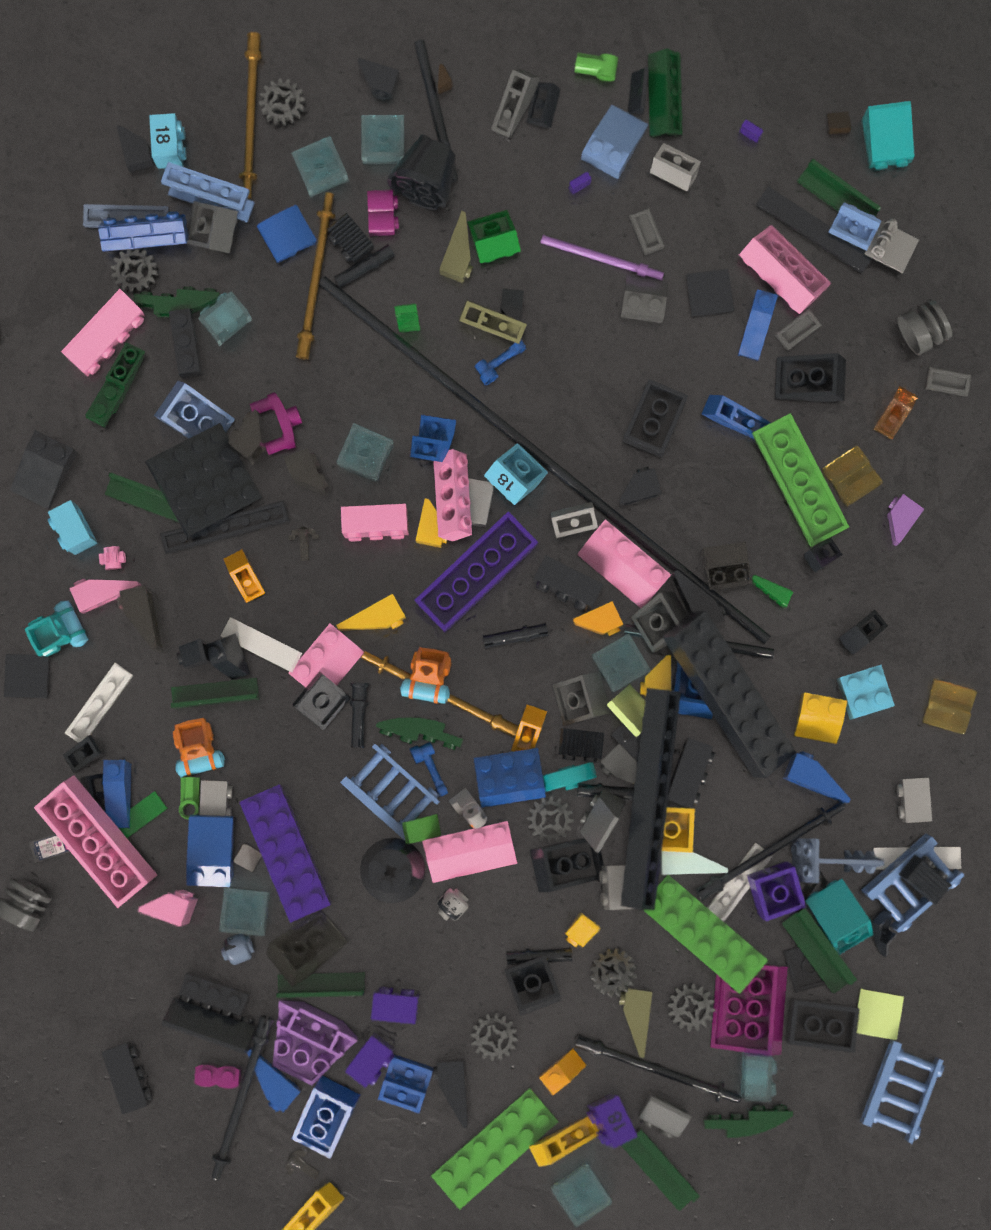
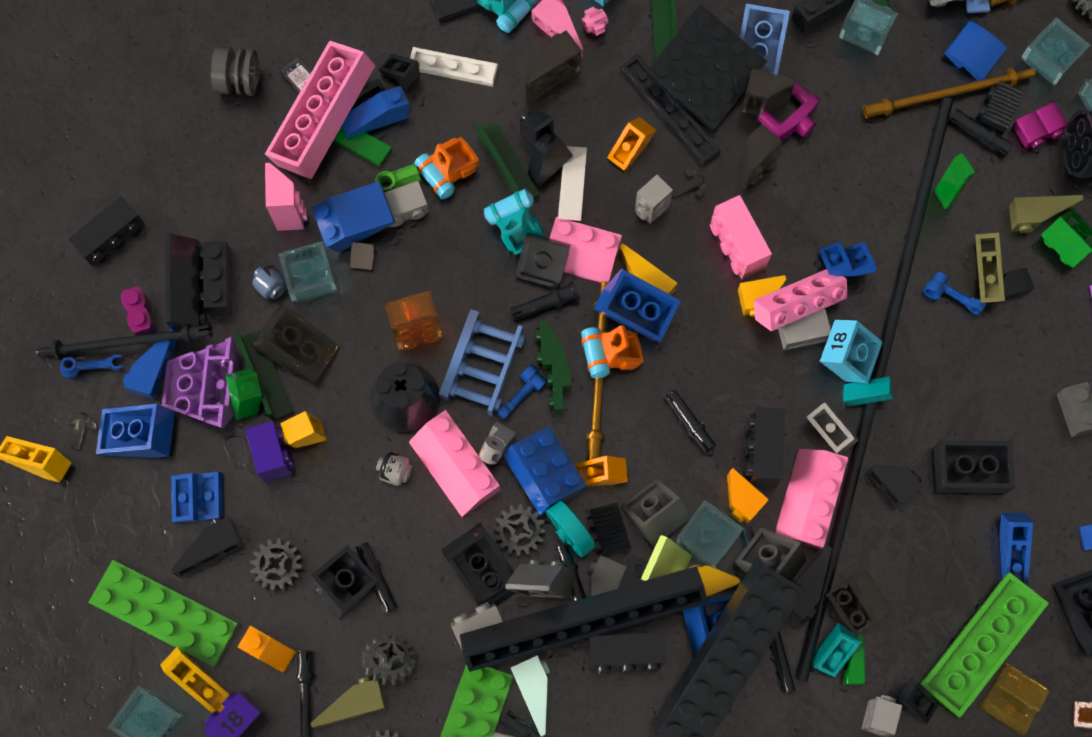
camera: 65 degrees right, 10 degrees down
dark purple brick [239,785,332,922] -> none
clear light blue brick [336,423,394,482] -> none
dark purple brick [345,1032,395,1088] -> none
bright green slope [402,814,441,844] -> none
dark purple brick [415,511,538,633] -> none
yellow slope [565,912,600,947] -> none
yellow slope [662,807,695,853] -> none
none -> blue brick [60,354,123,379]
none -> green slope [225,369,262,420]
none -> yellow slope [280,411,328,448]
none -> clear orange brick [384,290,443,350]
none -> teal piece [484,188,544,255]
none -> blue slope [594,269,681,342]
none -> light grey brick [635,175,673,224]
none -> teal slope [813,623,862,677]
none -> teal slope [843,376,893,407]
none -> light grey brick [861,695,902,737]

